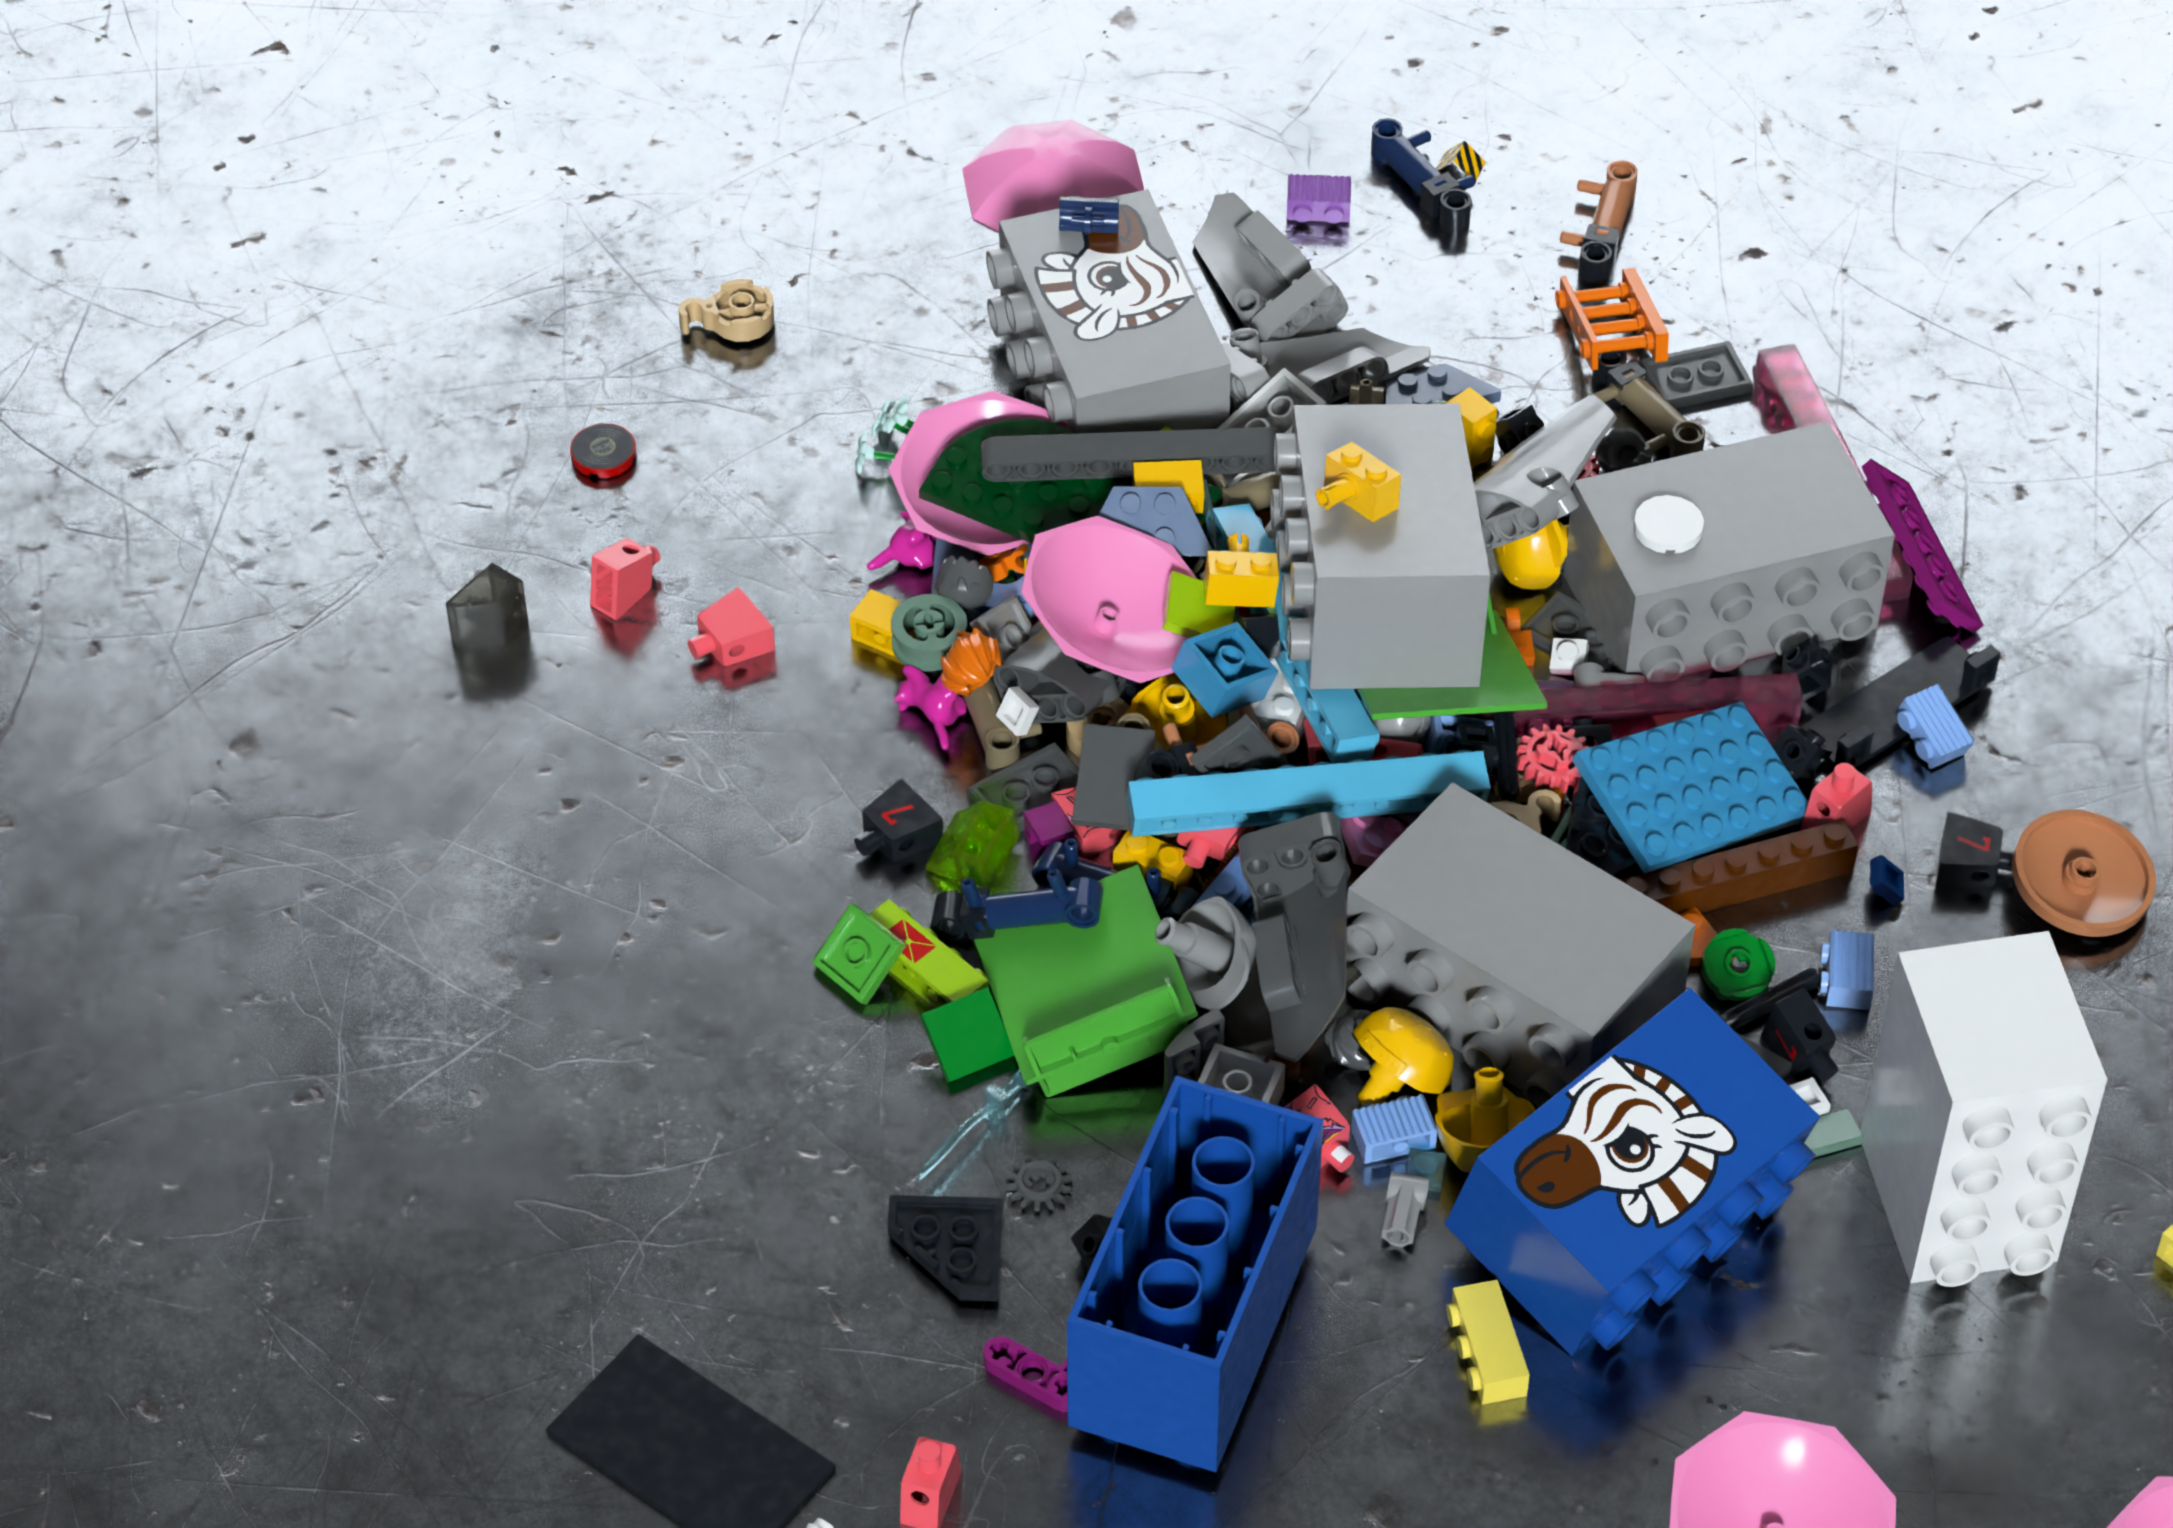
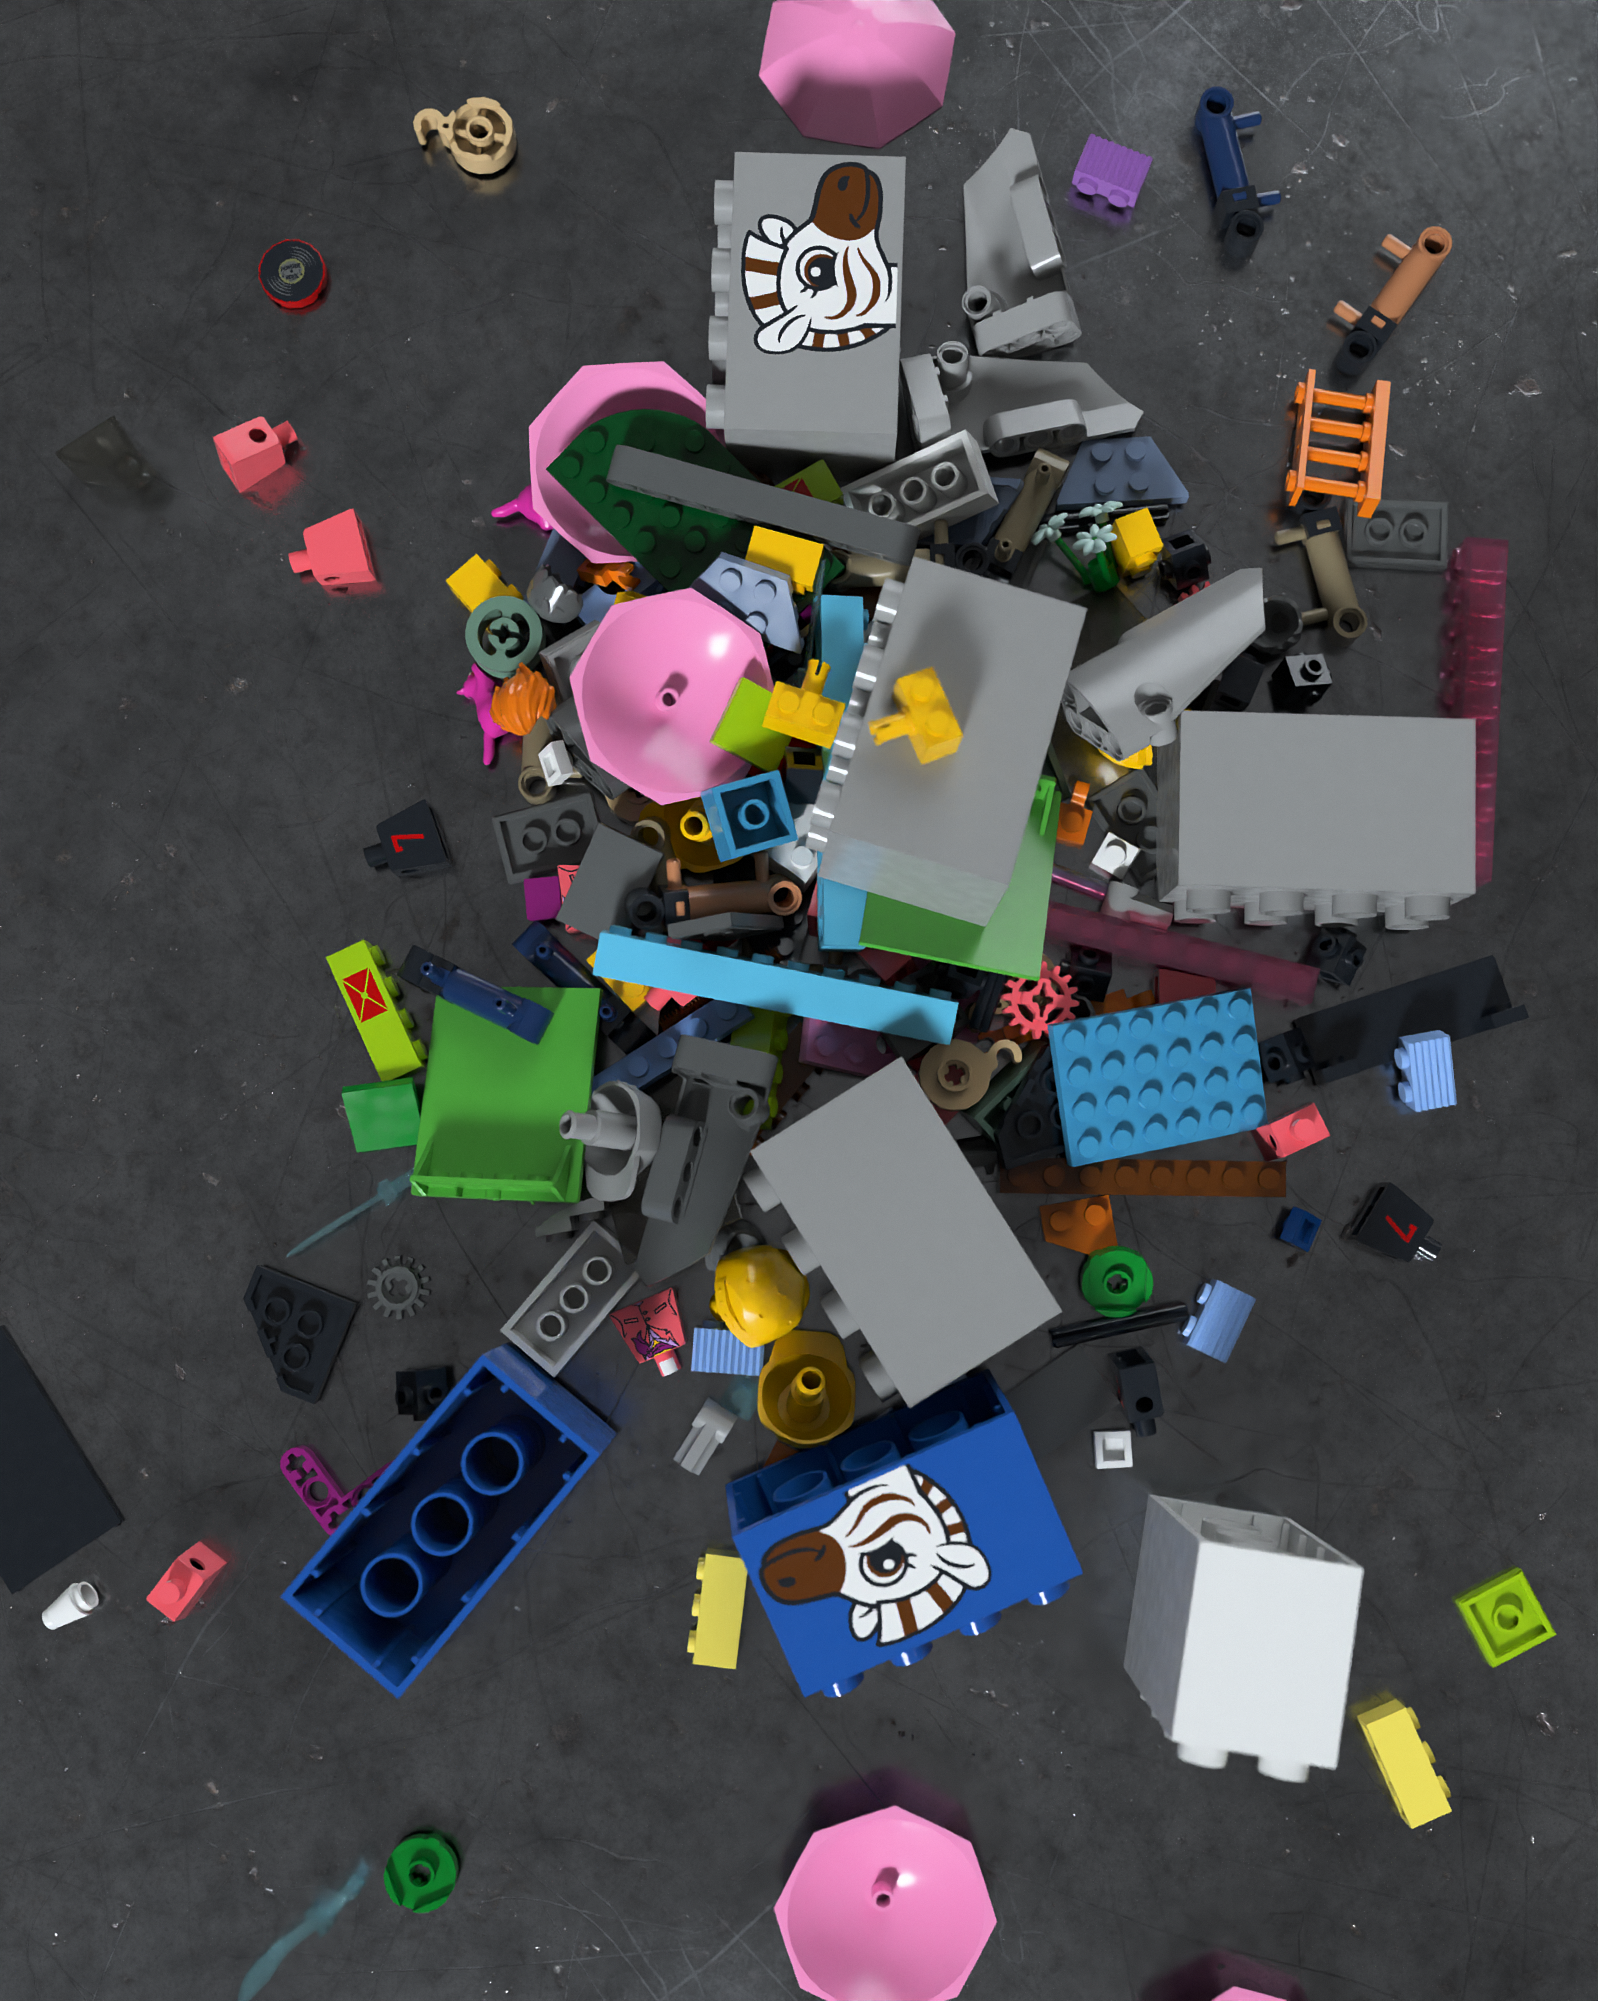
camera: 25 degrees right, 35 degrees up
bright green tile [812,903,906,1005] -> none
light aqua plant [855,396,914,475] -> none
clear neon green slope [925,800,1020,889] -> none
dark blue hips [1059,196,1119,235] -> none
sticker [1436,140,1485,182] -> none
white tile [1634,495,1704,553] -> none
sand green tile [1804,1109,1863,1157] -> none
magenta plate [1861,459,1984,634] -> none
nougat dish [2011,809,2156,937] -> none

